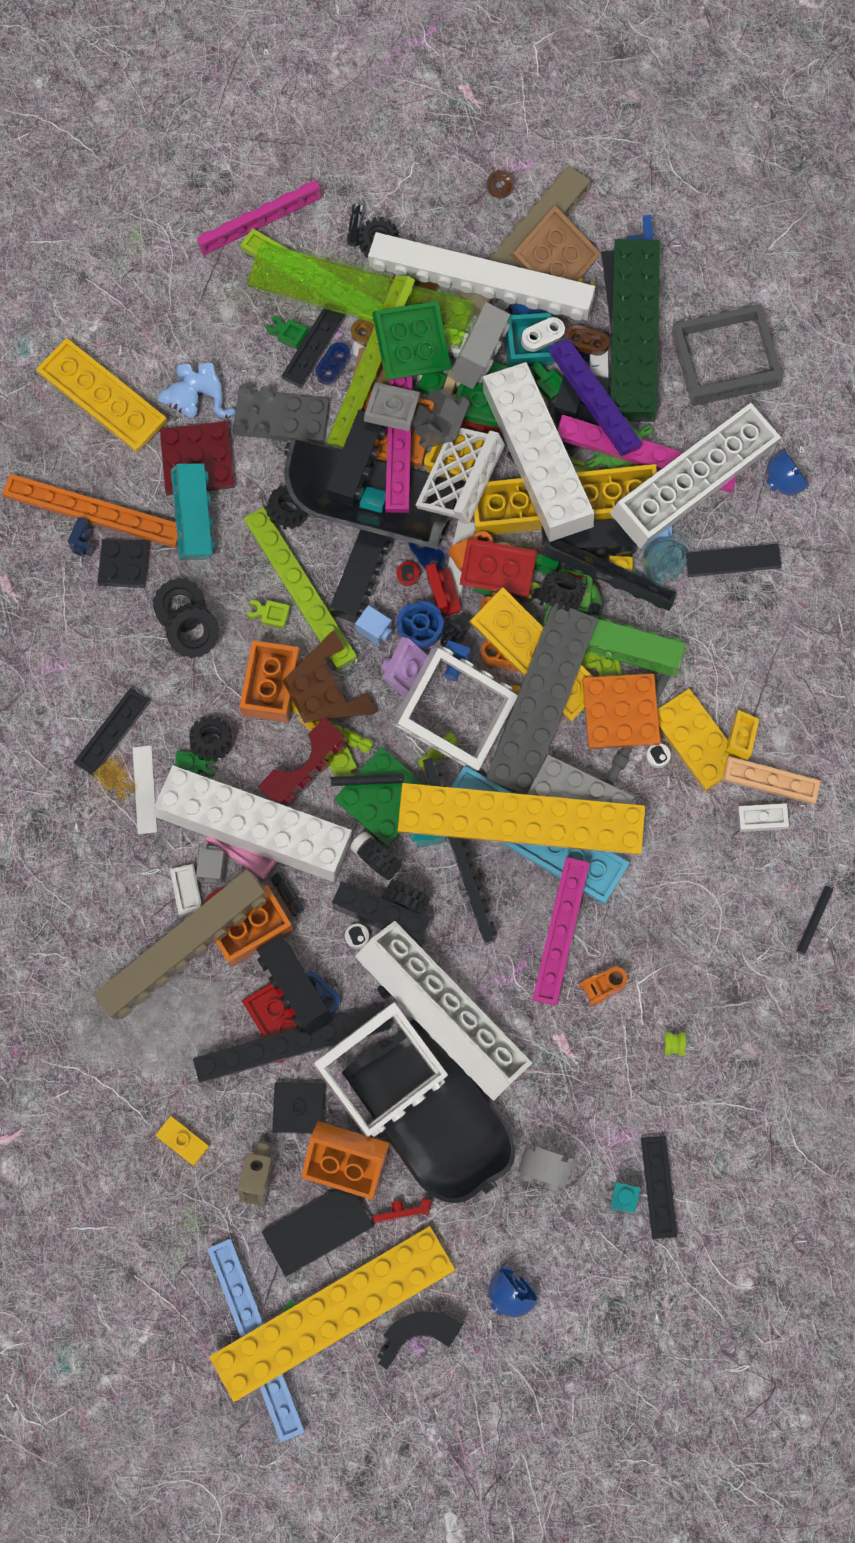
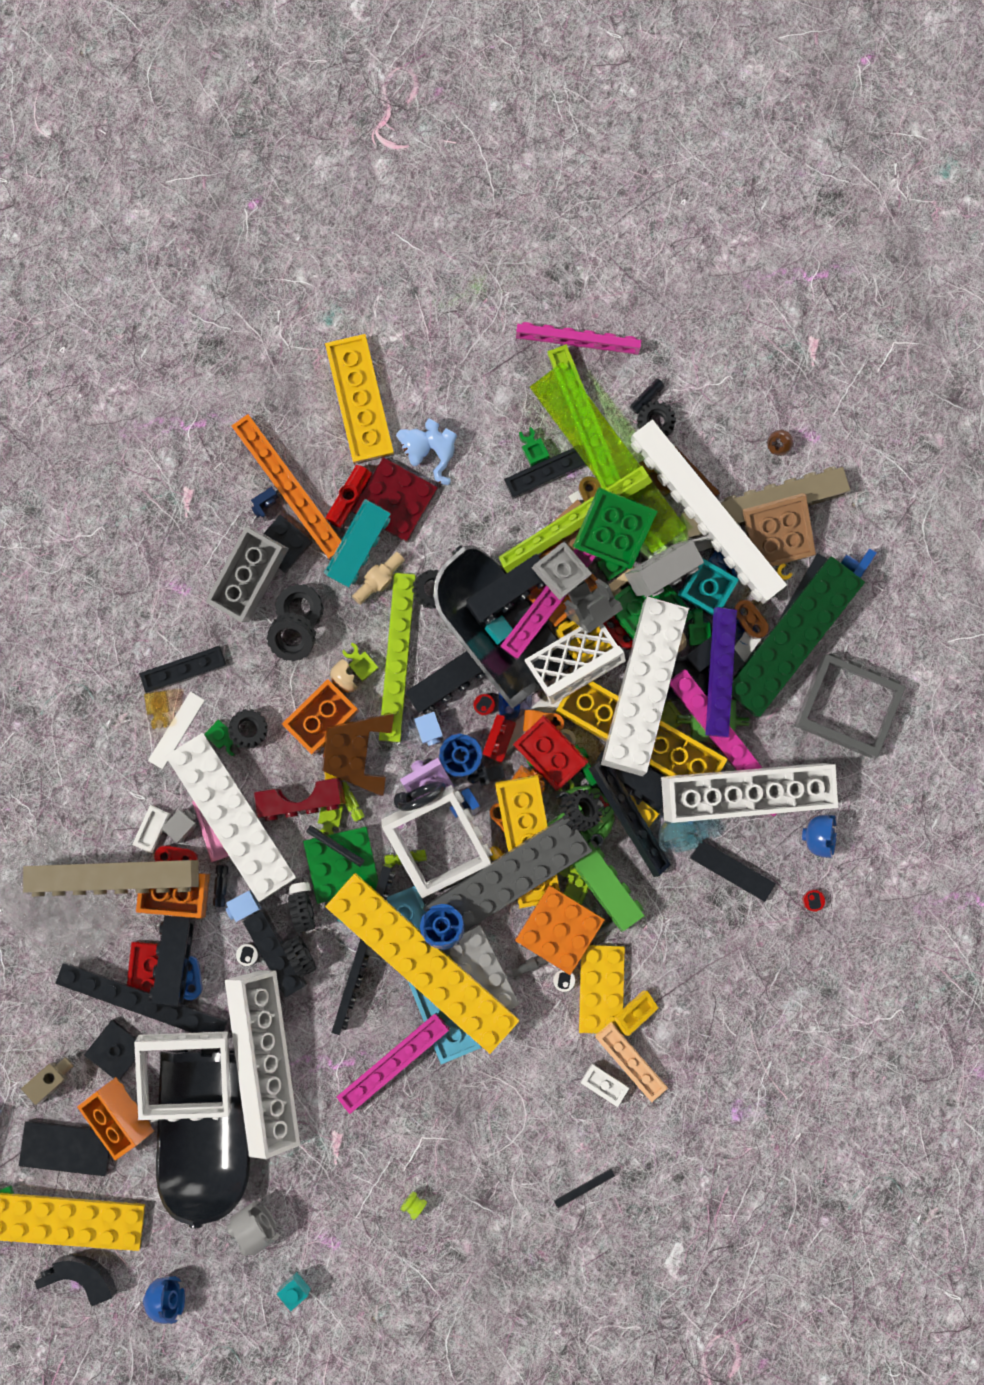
camera: 30 degrees right, 10 degrees up
yellow plate [155,1116,210,1167] -> none
dark grey hinge [232,384,329,444] -> none
clear blue plate [315,342,351,385] -> none
red piece [372,1199,432,1223] -> none
white plate [521,317,565,352] -> none
orange piece [579,967,627,1007] -> none
black tile [640,1136,677,1240] -> none
none -> light grey brick [205,526,289,622]
none -> light blue brick [226,890,262,922]
none -> red piece [325,464,372,528]
none -> tan hair [330,659,358,693]
none -> tan pin [352,552,405,605]
none -> black piece [394,781,446,811]
none -> blue cylinder [420,904,465,950]
none -> red tile [802,890,825,912]

